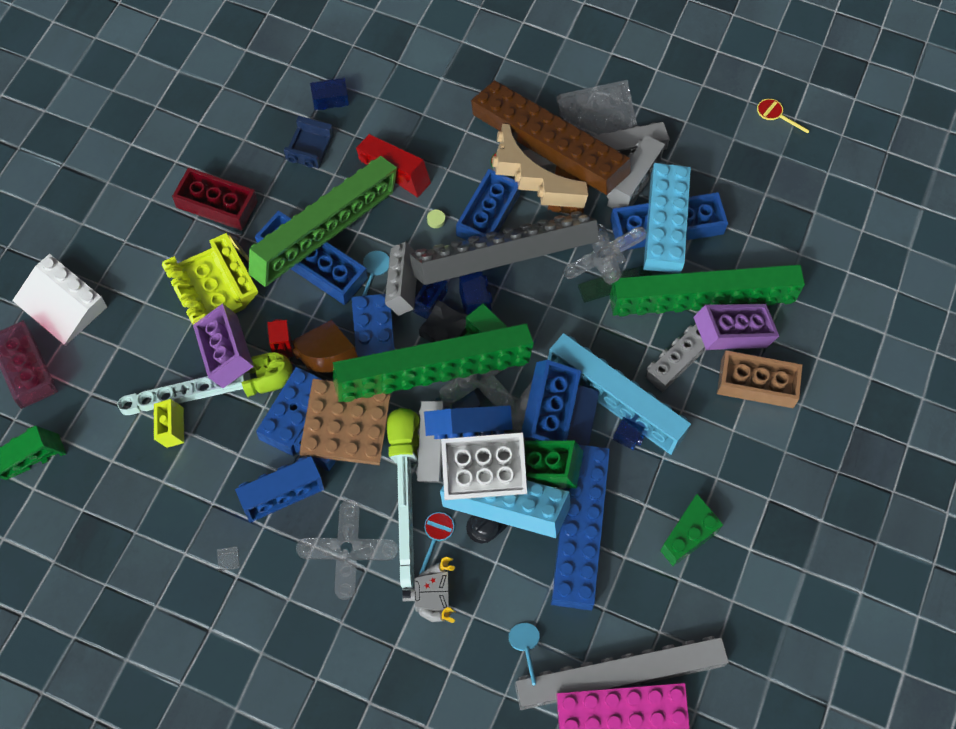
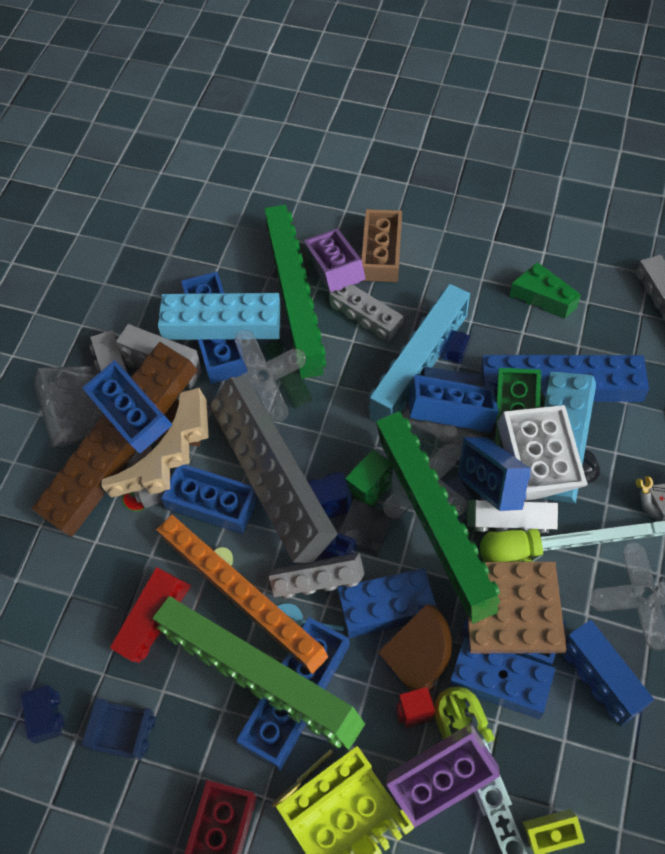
camera: 90 degrees left, 5 degrees down
piece [419,512,454,574] -> none
piece [757,99,809,133] -> none
none -> blue brick [83,360,173,453]
none -> orange brick [156,515,328,674]

